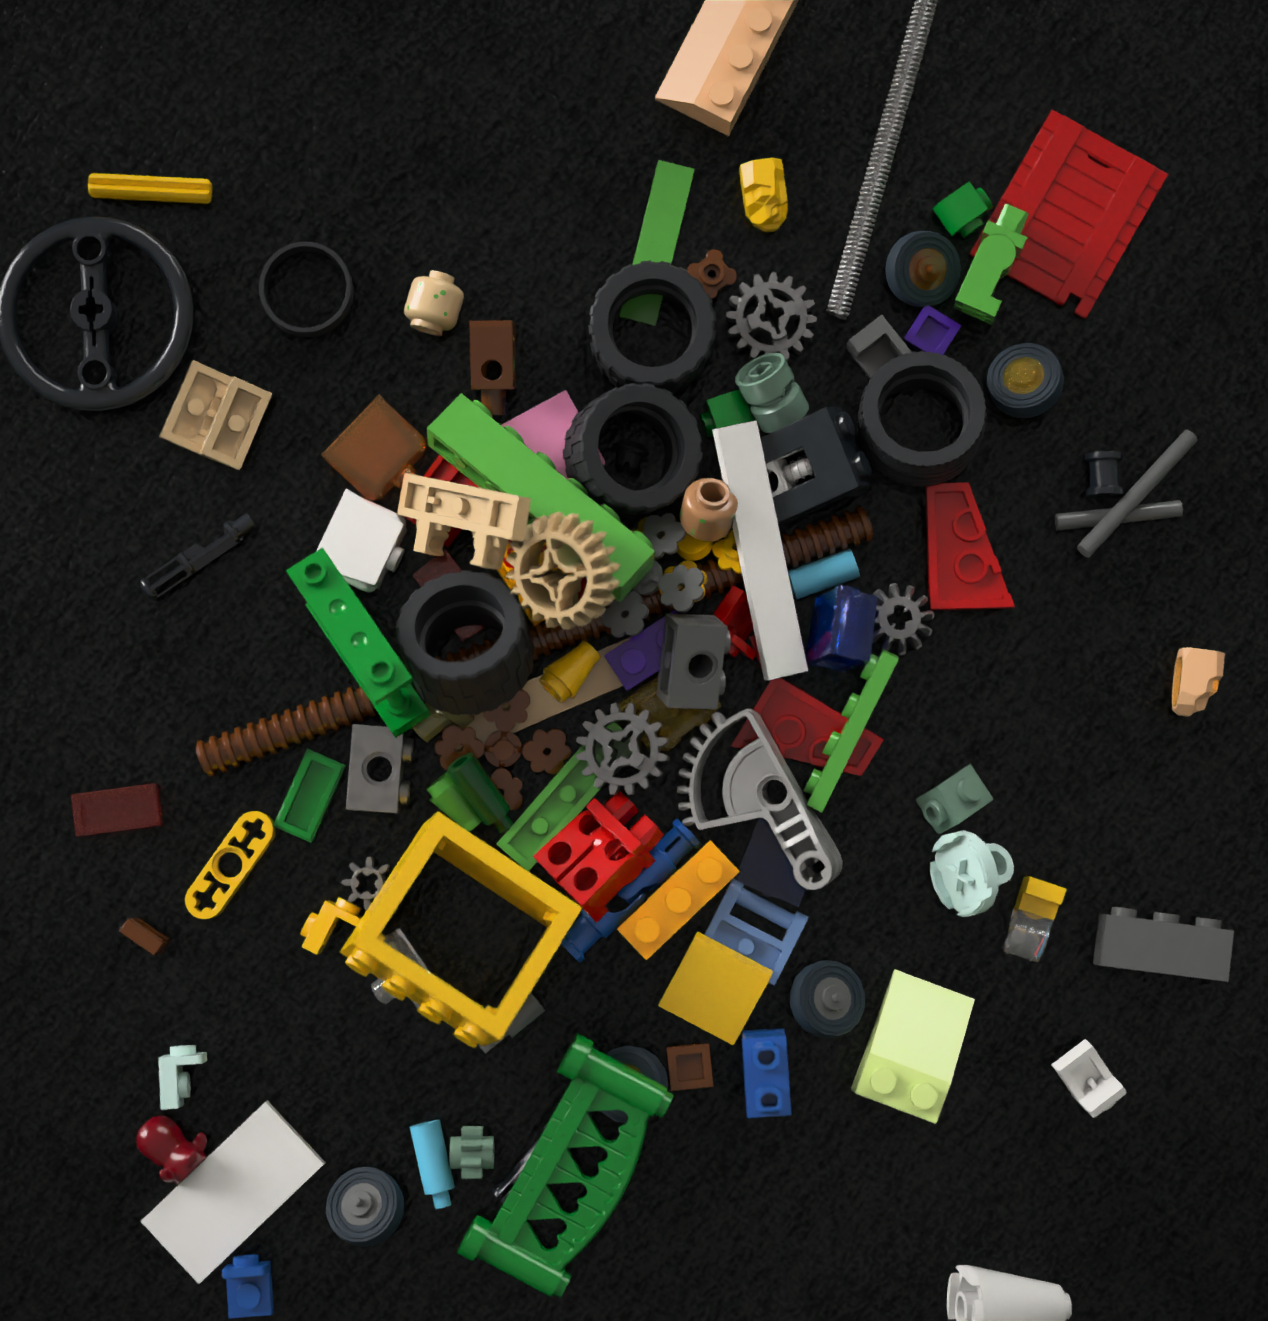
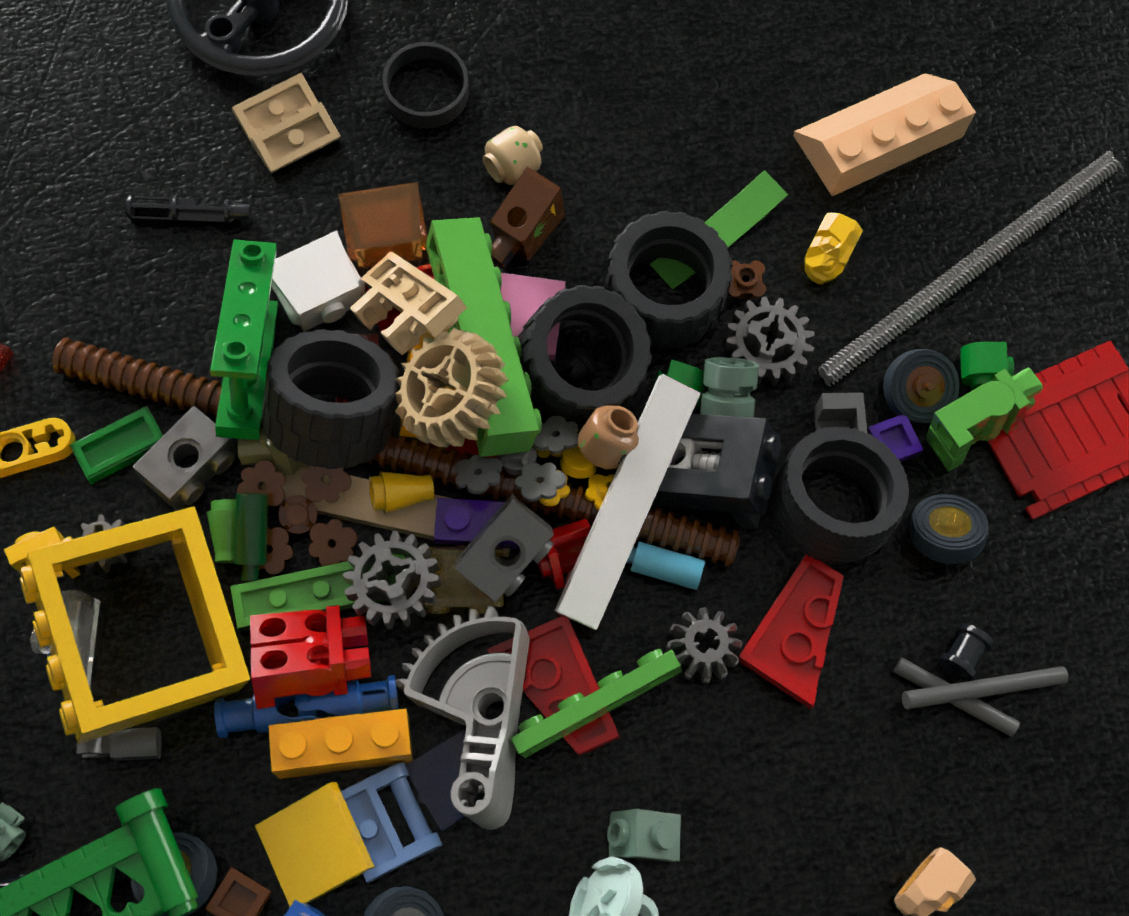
camera: 30 degrees right, 15 degrees down
clear blue torso [805,585,878,672] -> none

